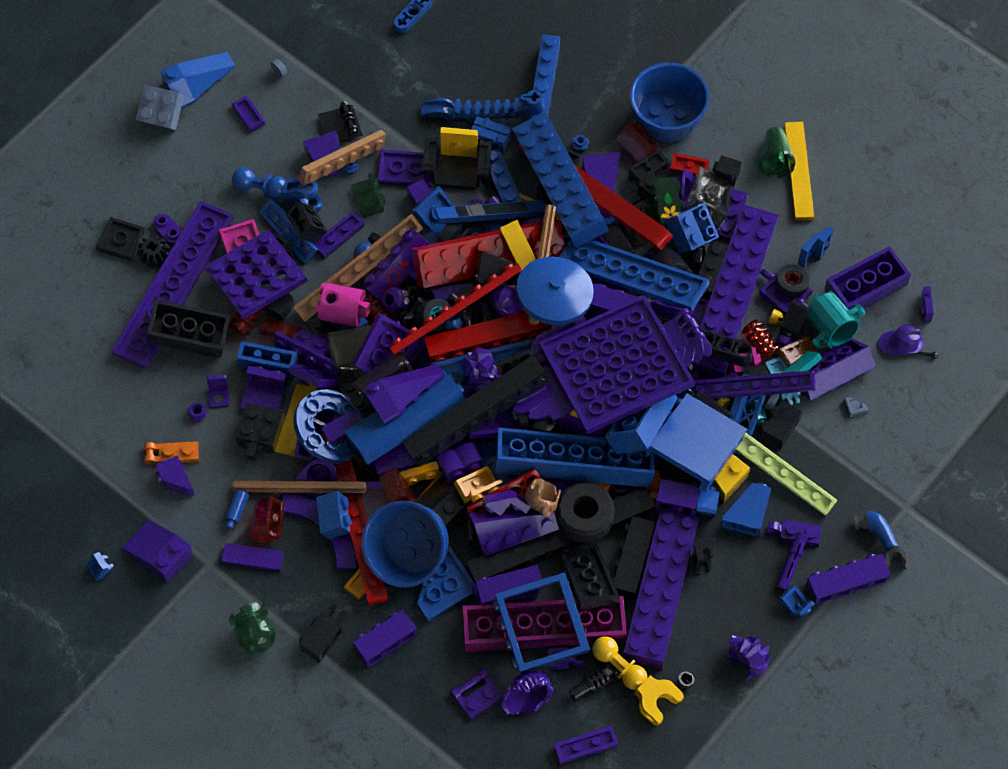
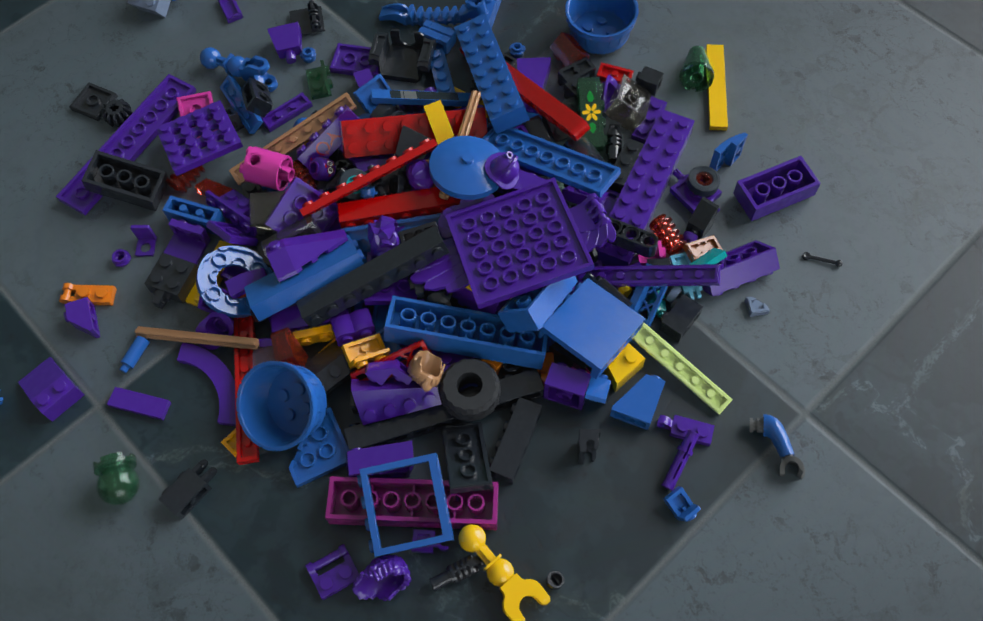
camera: 10 degrees right, 0 degrees up
dark purple plate [153,214,182,246] -> none
clear red brick [250,496,285,544] -> none
black brick [265,293,294,323] -> none
medium nougat plate [298,130,386,186] -> none
blue brick [316,491,351,539] -> none
dark purple brick [353,610,417,668] -> none
yellow plate [440,127,478,158] -> none
dark purple brick [623,508,699,670] -> none
blue slope [665,203,719,254] -> none
dark purple hair [728,635,771,680] -> none
yellow hinge [768,309,784,325] -> none
dark purple brick [806,554,891,605] -> none
teal container [808,290,865,350] -> none
dark purple piece [878,325,924,355] -> none
dark purple plate [919,286,934,322] -> none
none -> dark purple helmet [485,151,520,189]

